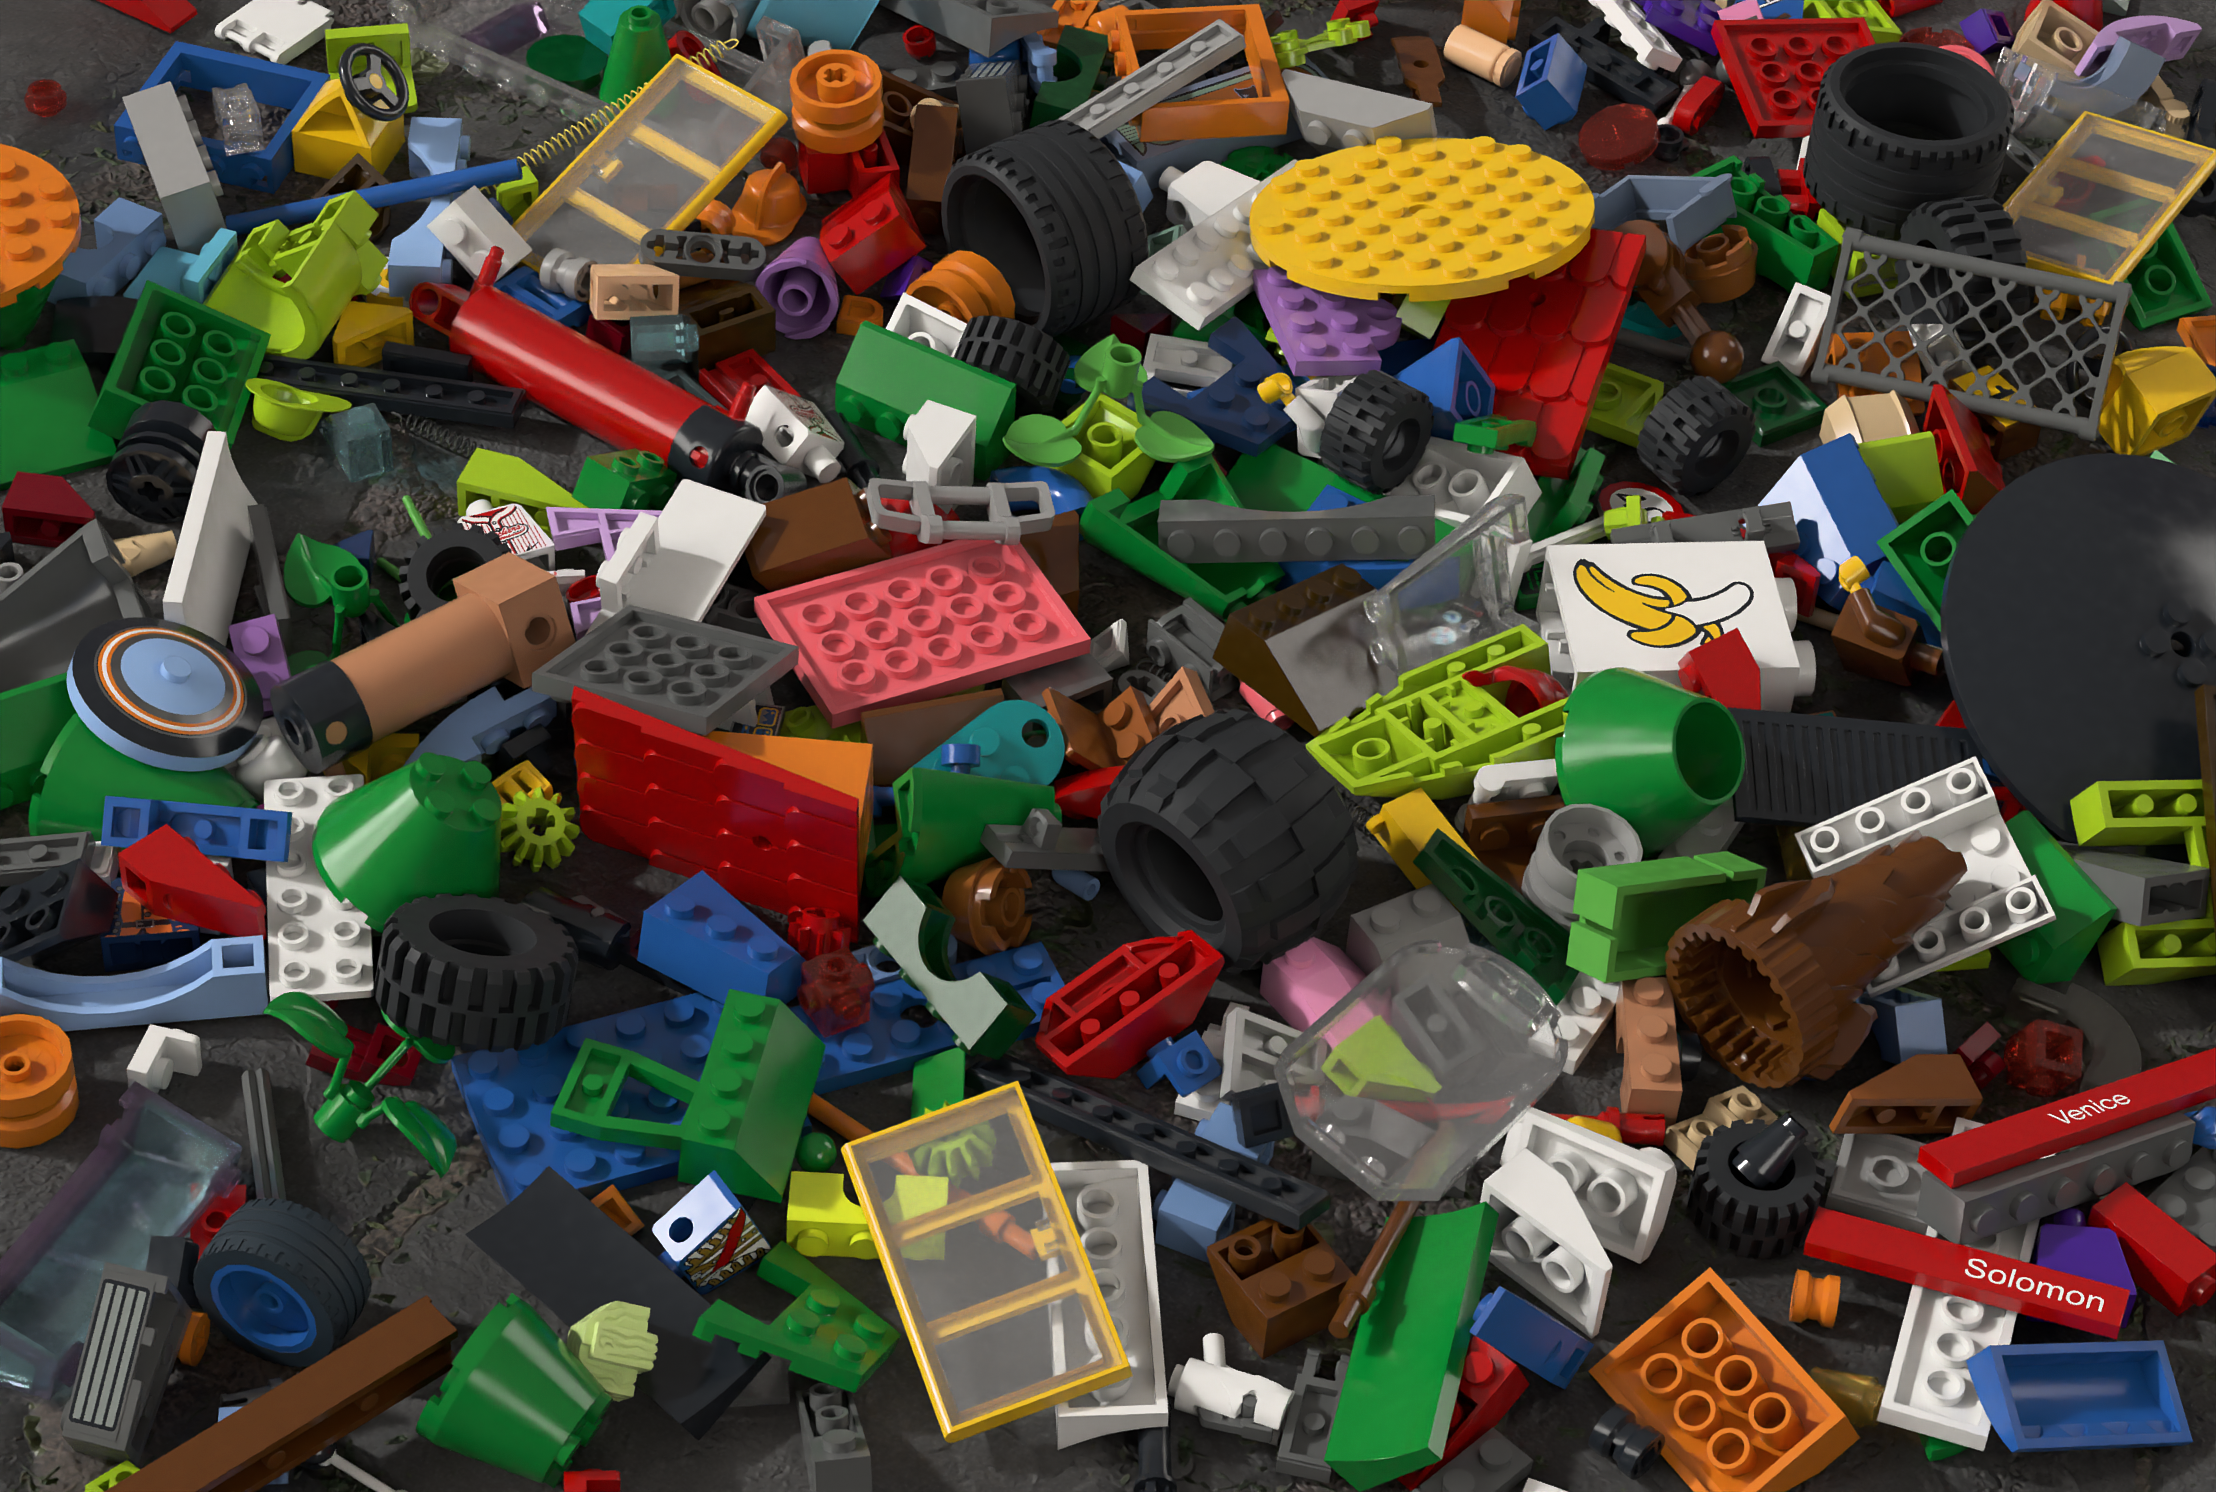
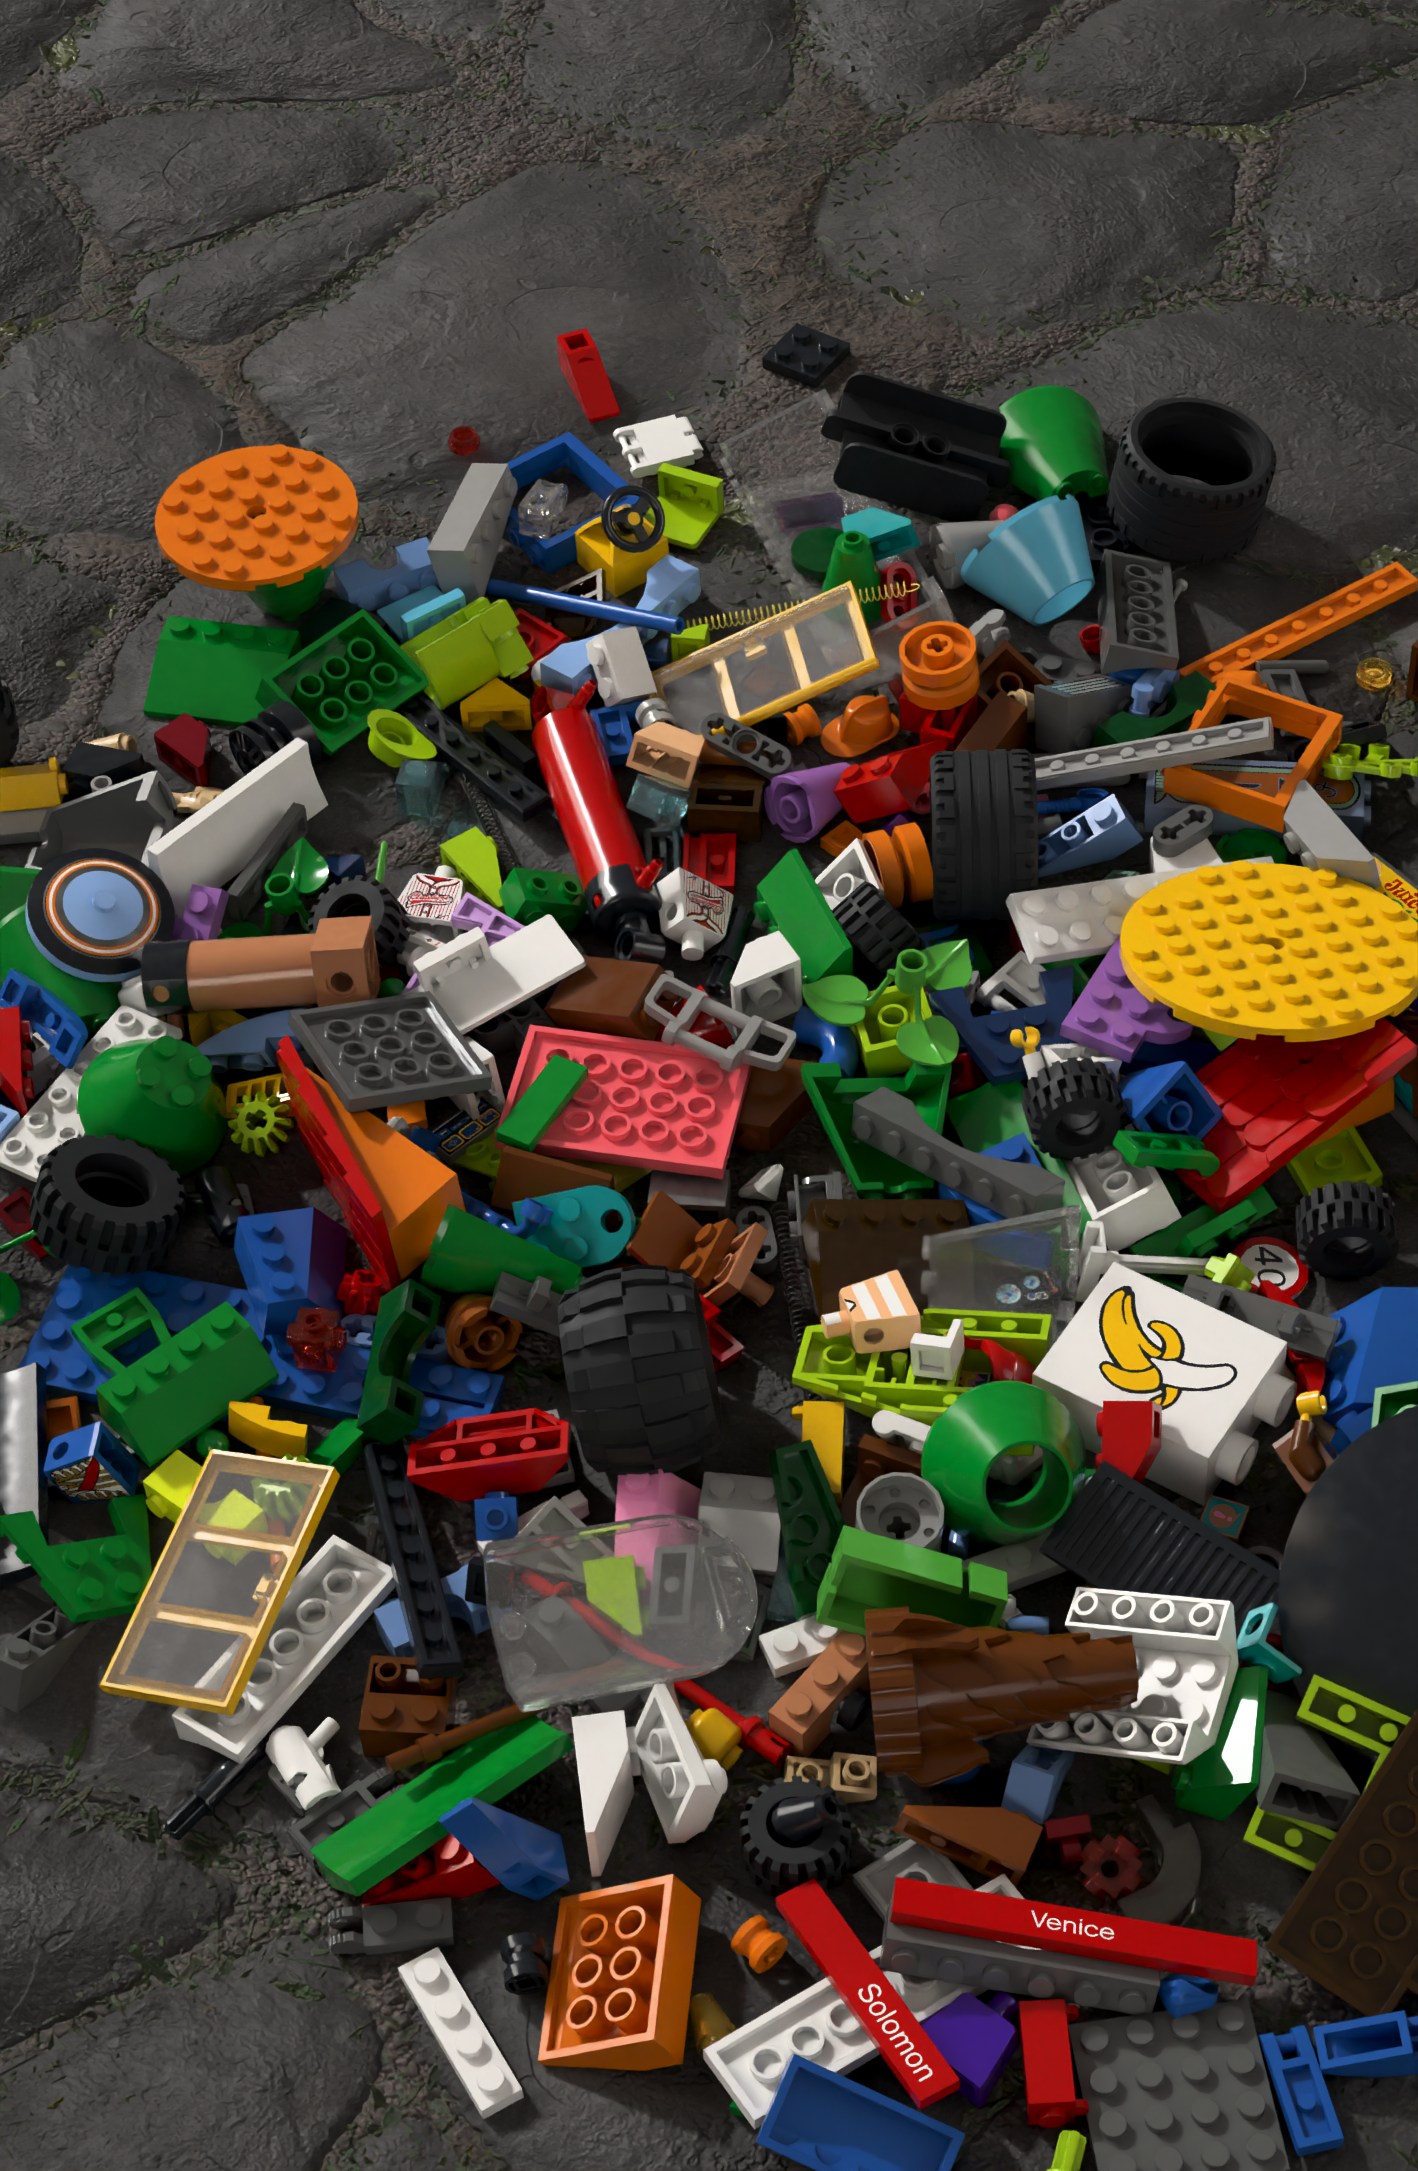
camera: 45 degrees right, 5 degrees up
none -> yellow slope [228,1401,308,1458]
none -> green tile [496,1054,588,1152]
none -> light nougat torso [821,1270,921,1354]
none -> white panel [910,1319,965,1380]
none -> dark grey beam [1152,805,1214,858]
none -> teal bracket [1237,1602,1303,1684]

